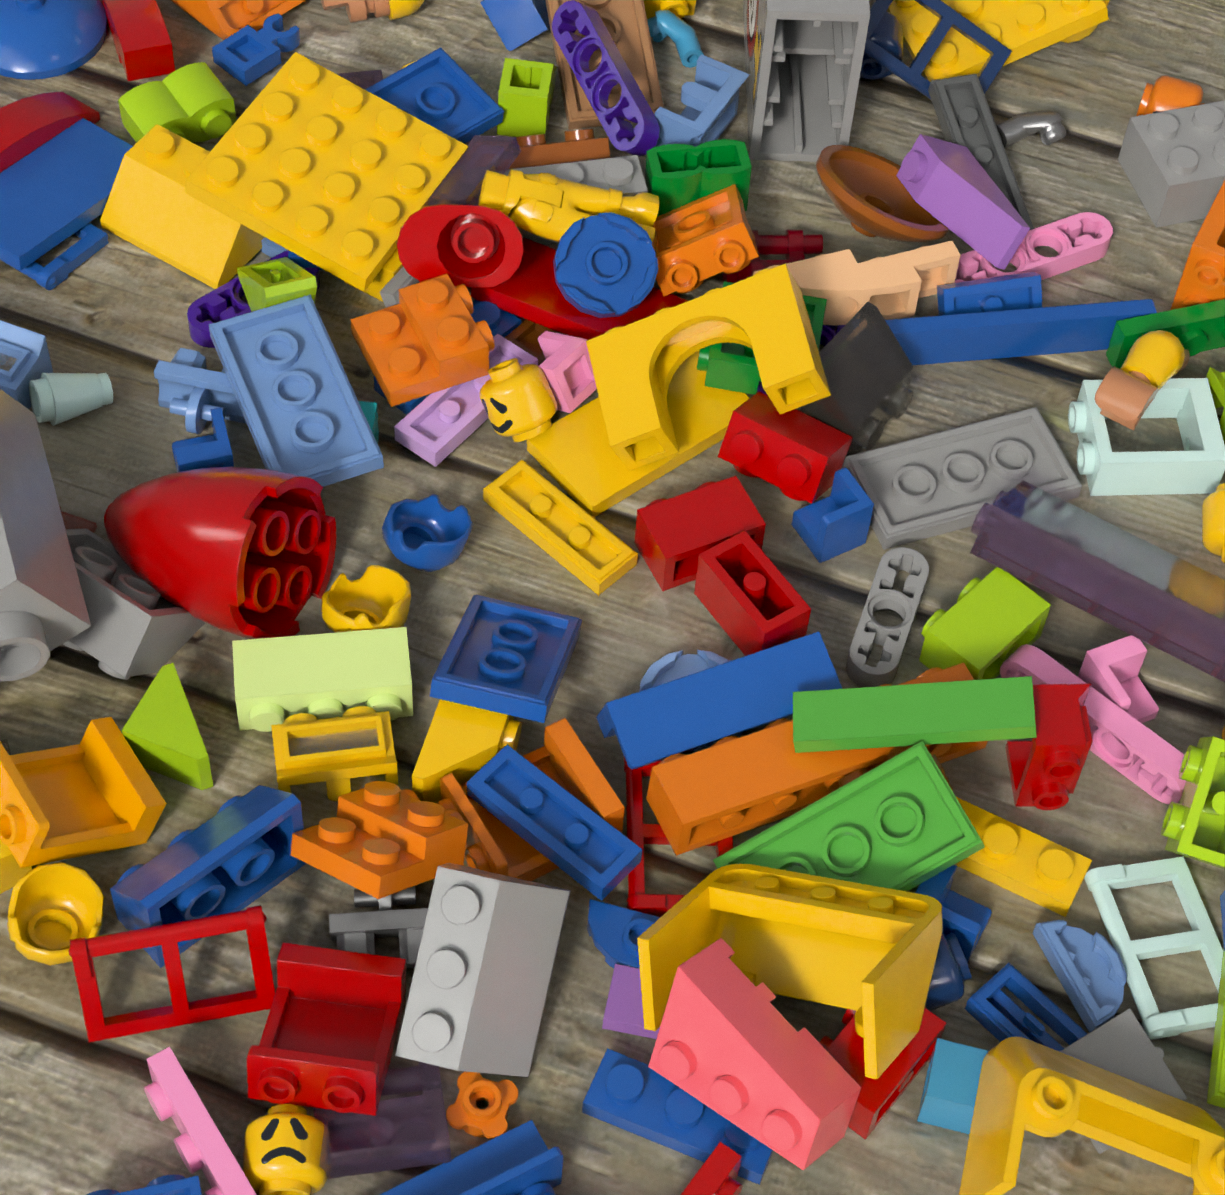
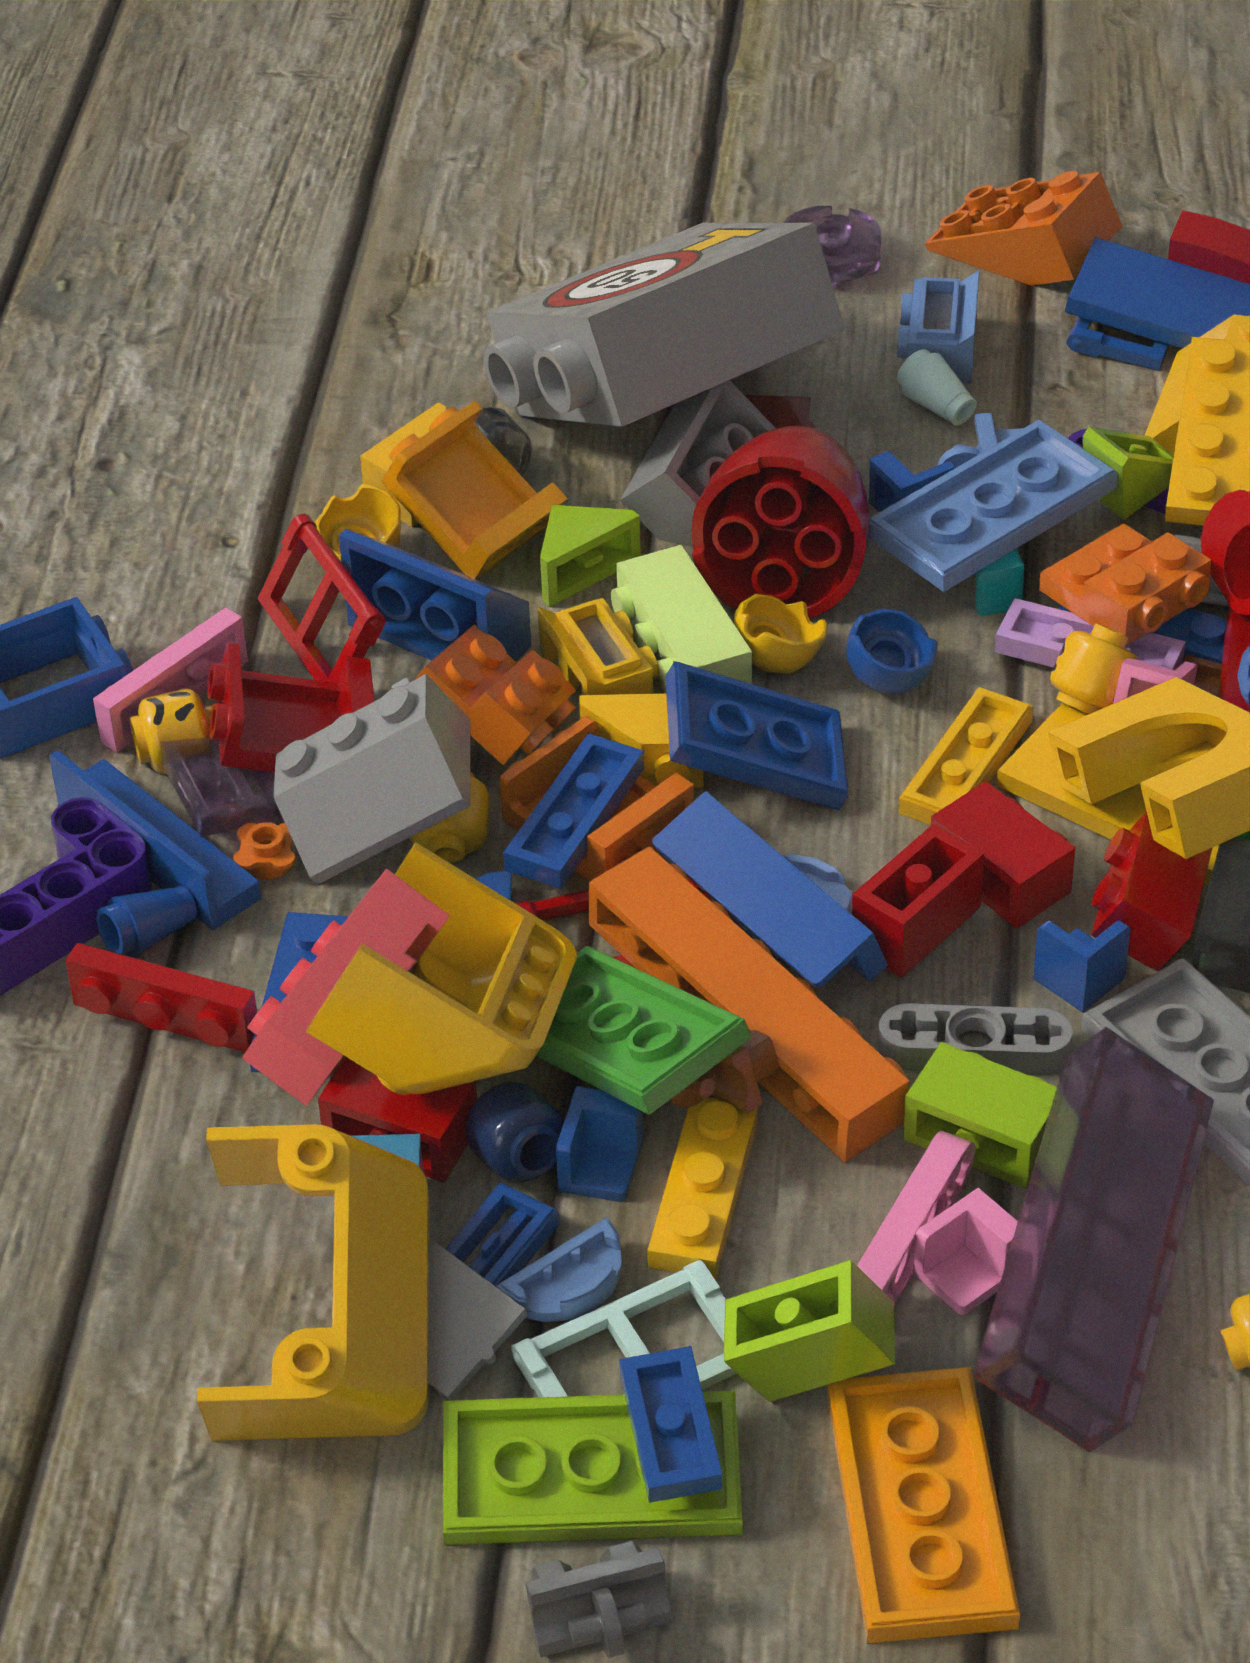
camera: 80 degrees right, 10 degrees down
bright green tile [793,676,1037,753] -> none
red window [1005,683,1093,810] -> none

